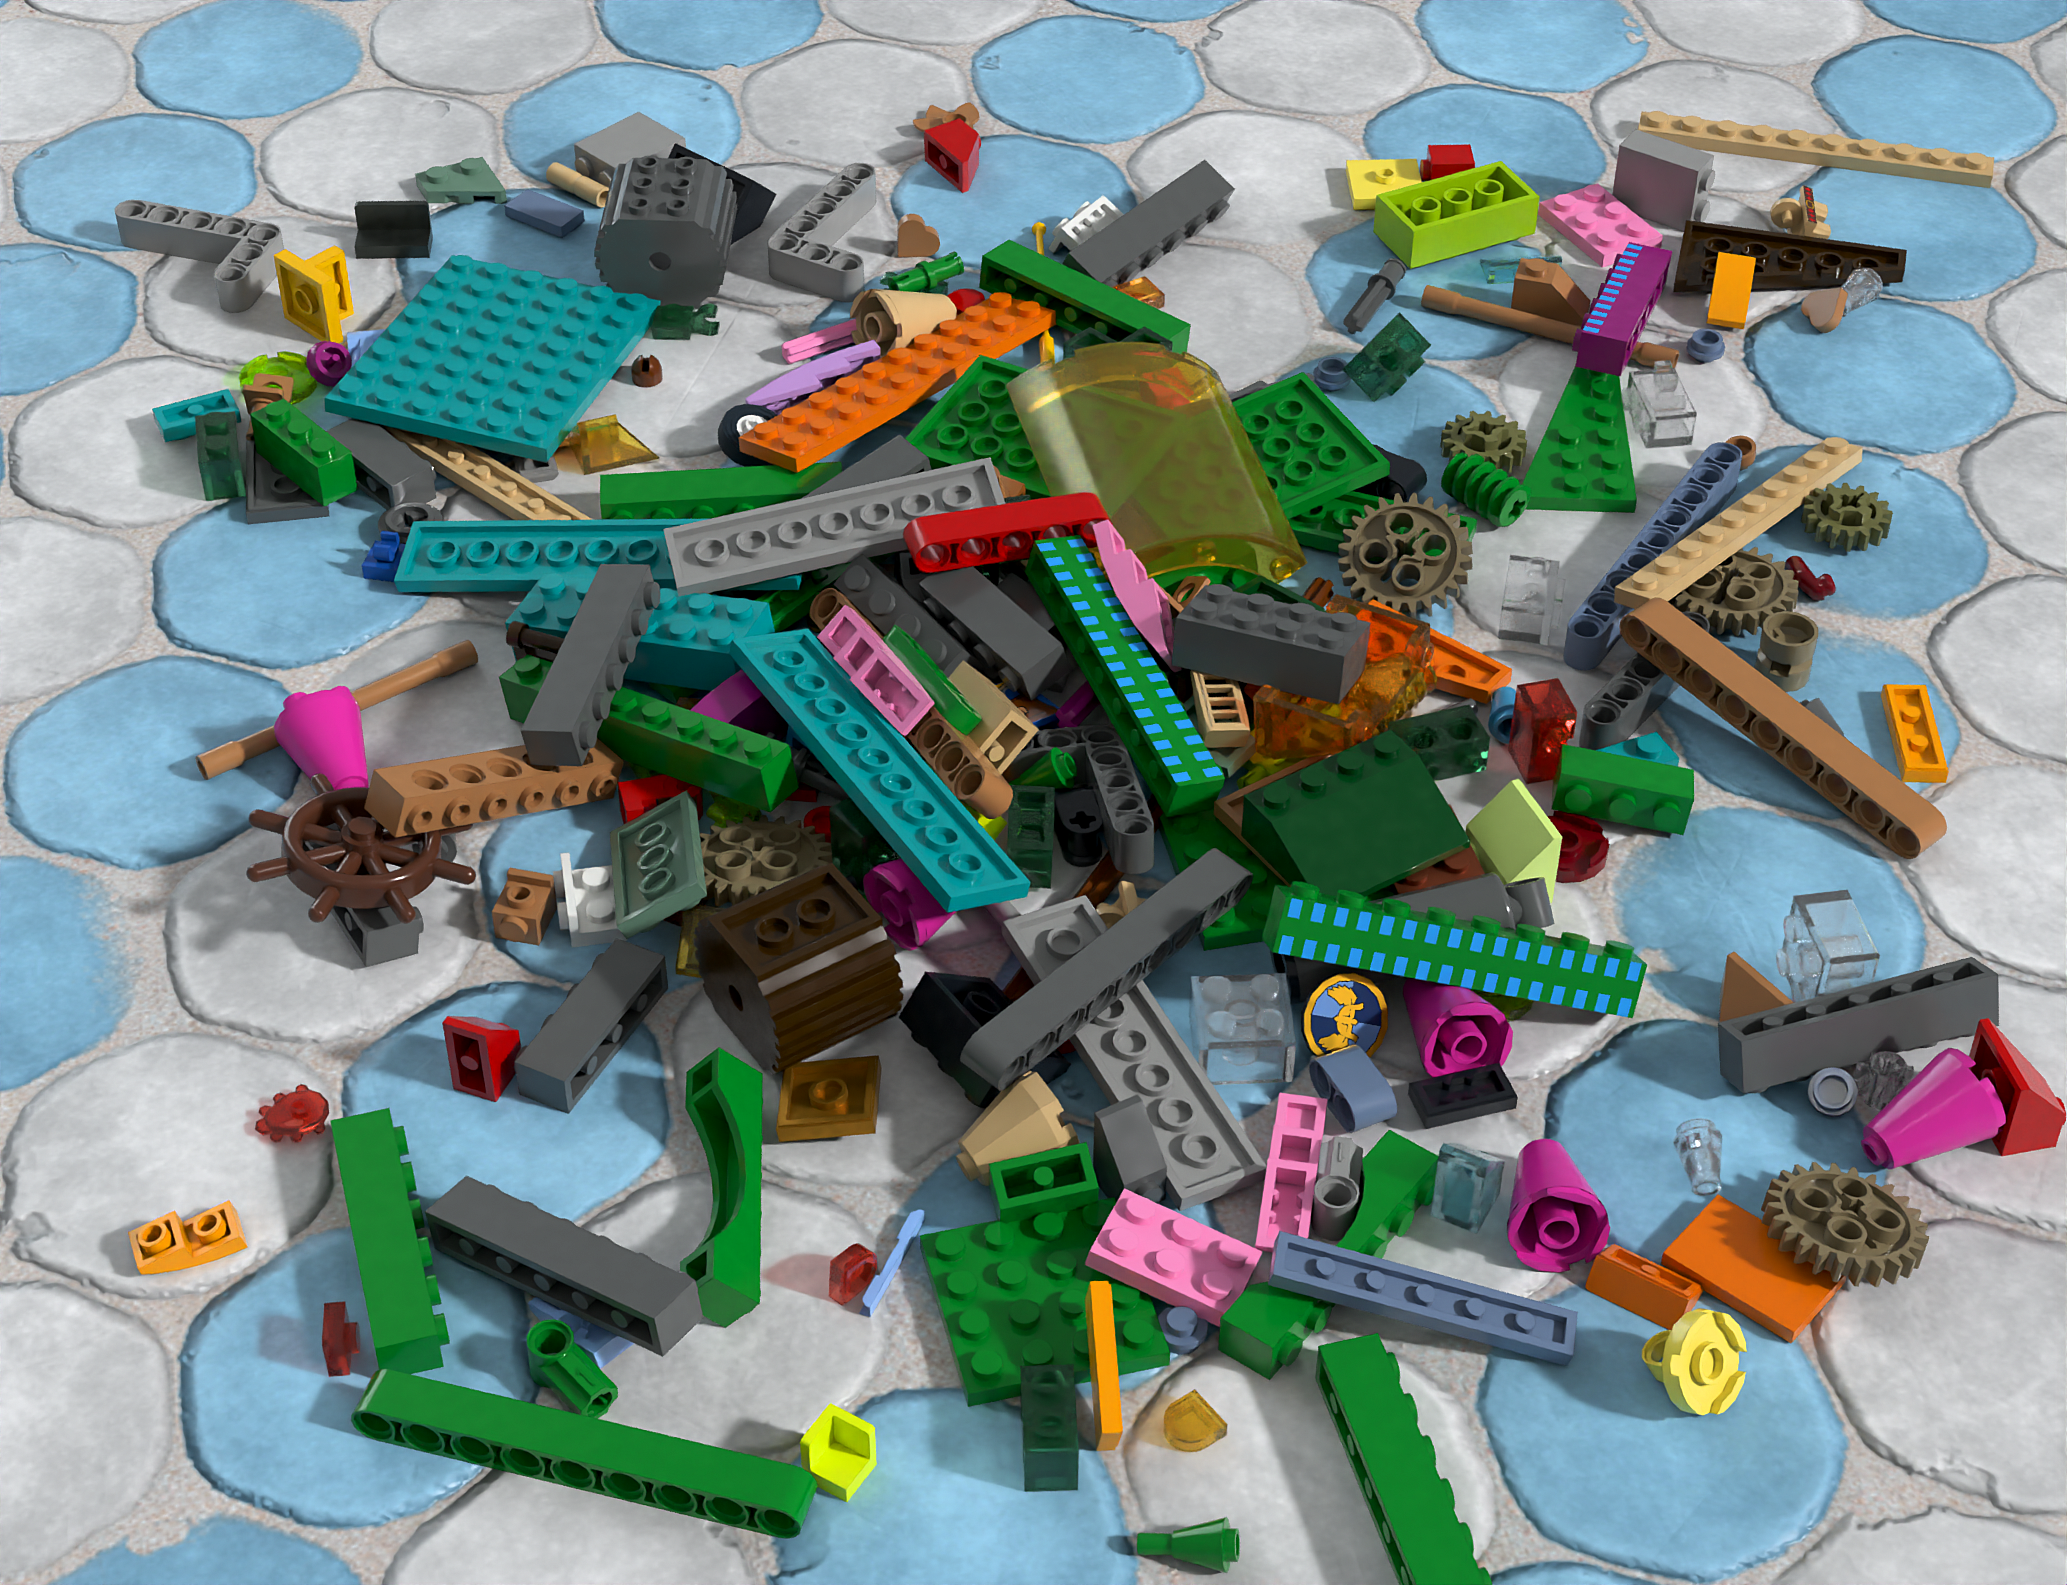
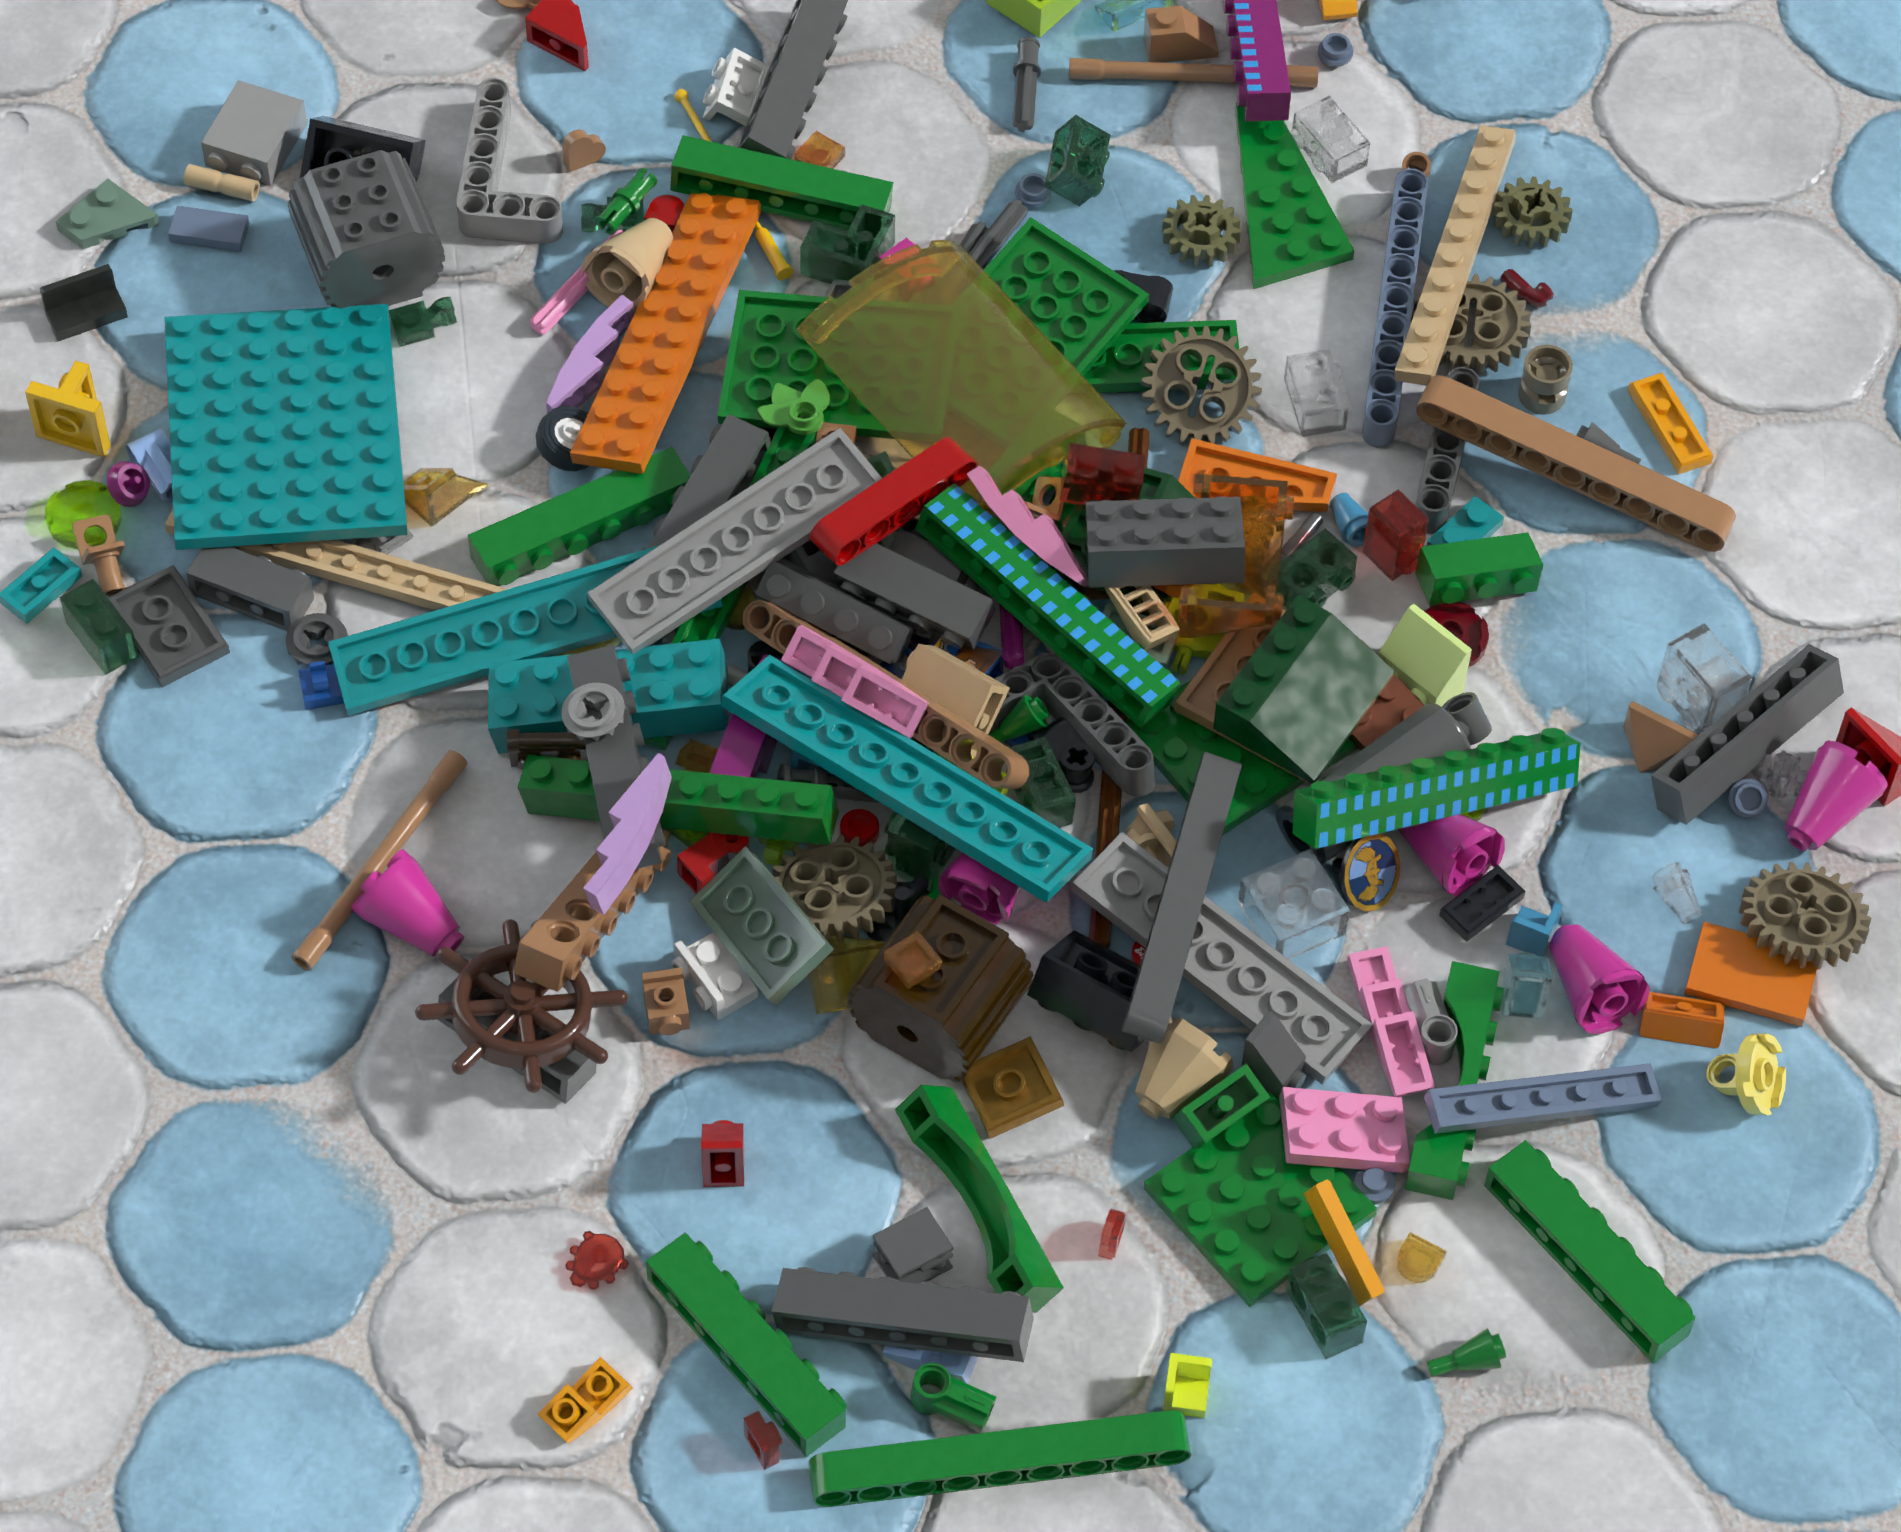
camera: 25 degrees left, 15 degrees up
green brick [250,398,358,507] -> none
dark grey brick [514,938,668,1114] -> none
reddish brown hinge [631,355,663,388] -> none
light blue piece [859,1209,925,1317] -> none
green beam [882,625,982,736] -> none
sand blue beam [1309,1044,1397,1133] -> none
green piece [1441,453,1532,527] -> none
none -> light grey gear [562,682,626,742]
none -> lavender slope [583,753,672,915]
none -> bright green plate [757,379,830,435]
none -> dark grey piece [873,1207,954,1284]
none -> clear orange plate [884,931,942,989]
none -> clear red brick [1059,443,1145,505]
none -> dark azure panel [1506,902,1563,959]

